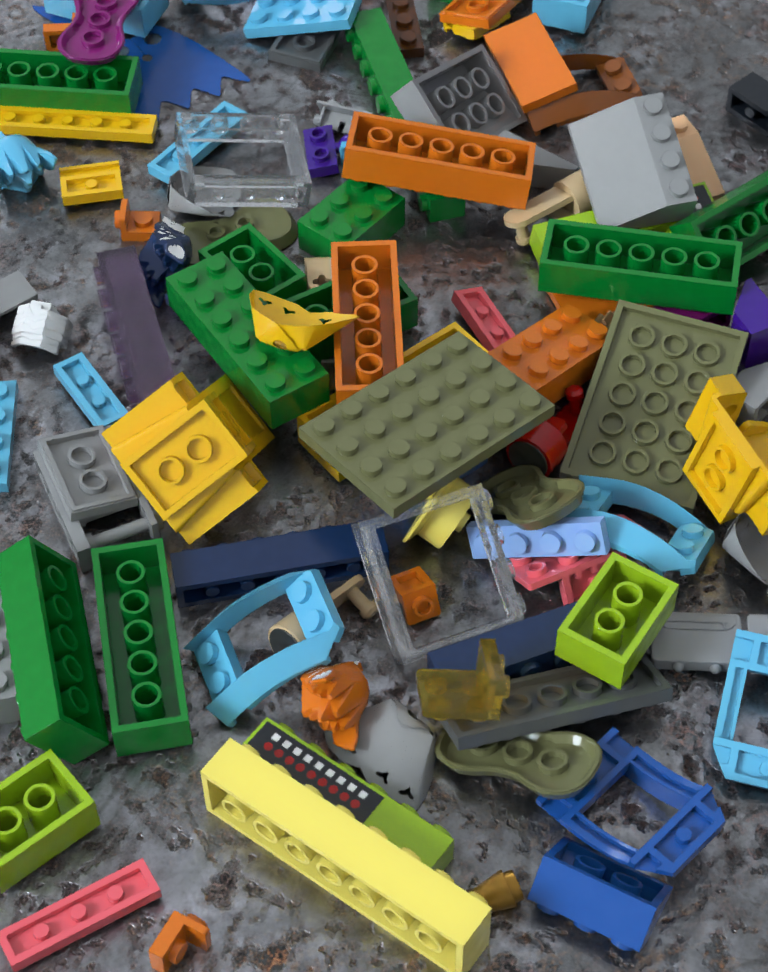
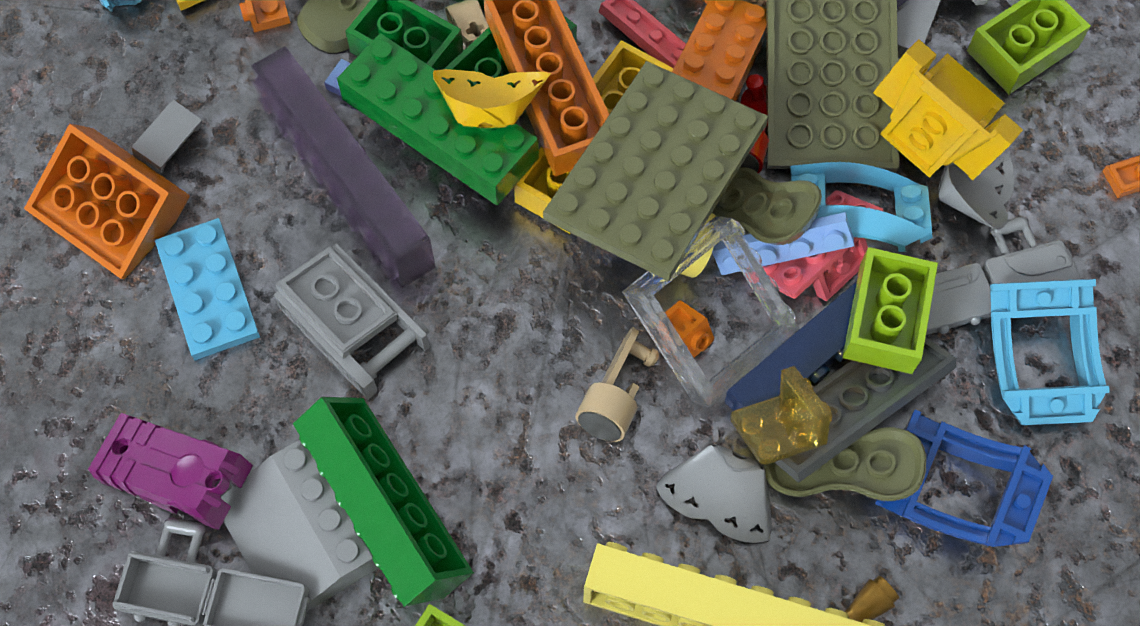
camera: 20 degrees left, 15 degrees up
white hair [11,300,73,355] -> none
medium azure plate [53,352,128,427] -> none
green brick [91,538,193,757] -> none
yellow piece [101,372,275,545] -> none
dark blue piece [135,216,193,308] -> none
dark blue brick [169,518,389,608] -> none
medium azure wedge [183,569,345,728] -> none
brick [242,717,454,871] -> none
orange piece [300,661,370,751] -> none
blue slope [527,837,673,952] -> none

